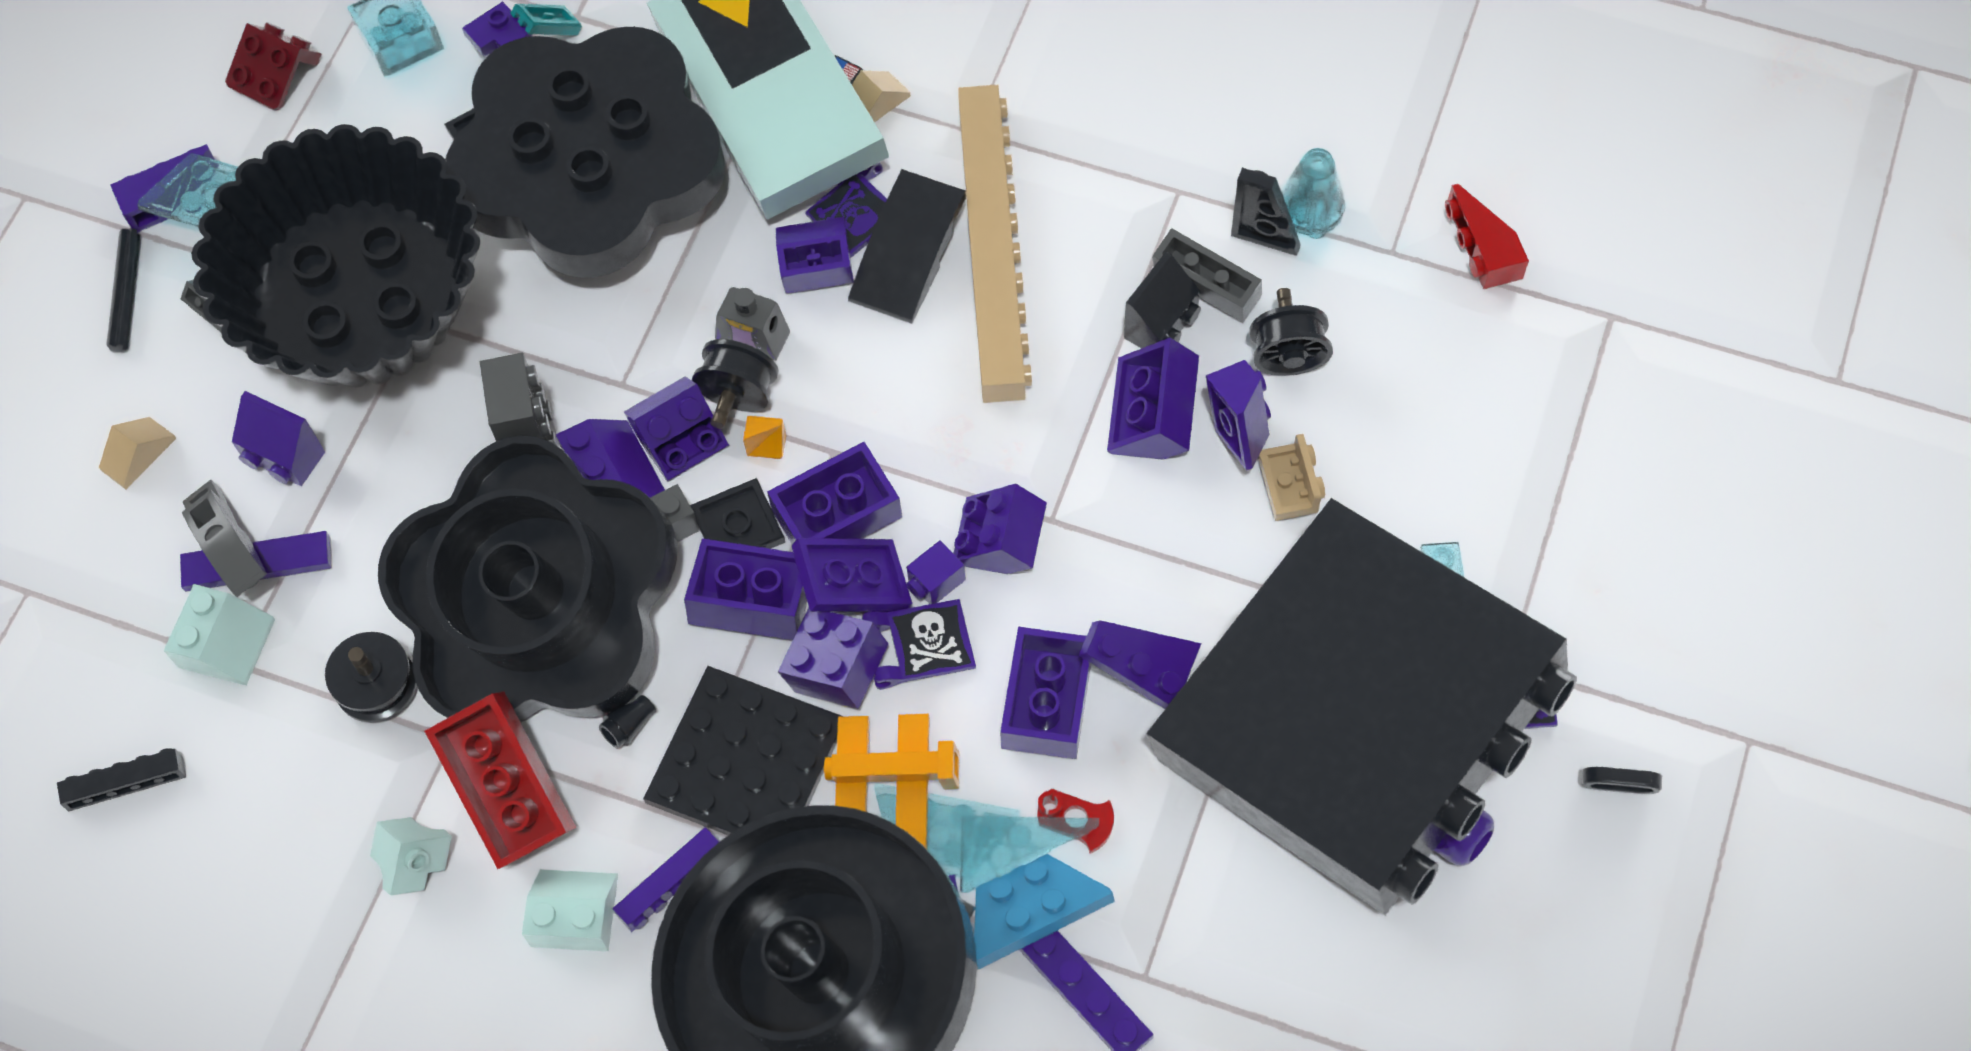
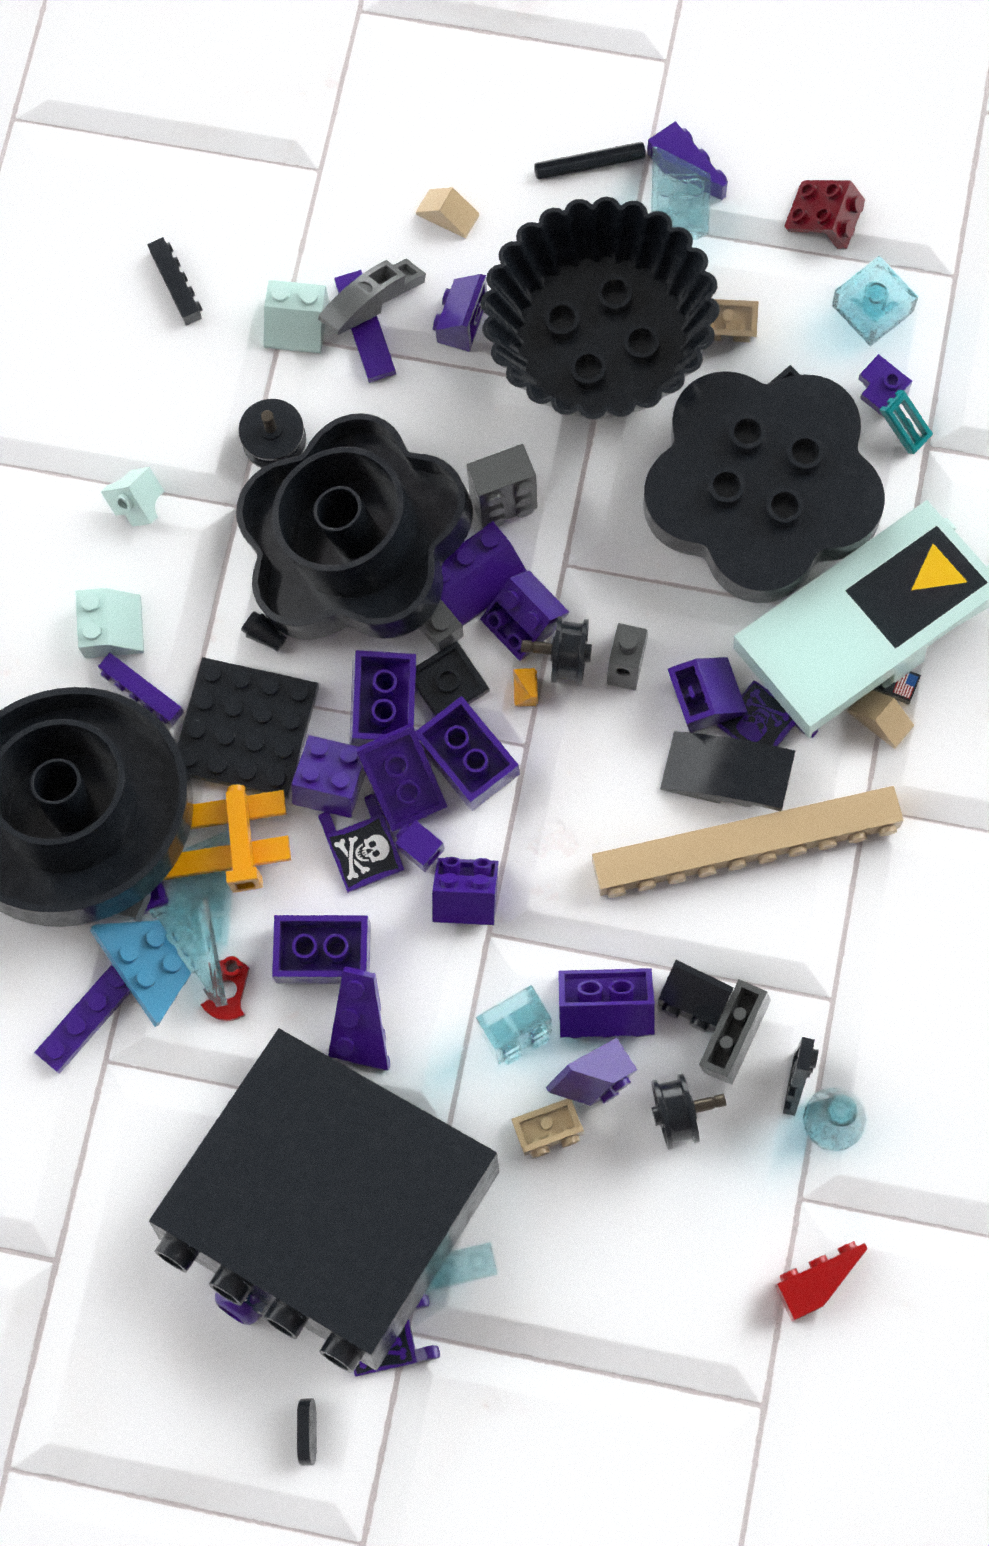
camera: 85 degrees right, 10 degrees up
red brick [424,691,576,870] -> none
none -> clear light blue piece [476,985,552,1065]

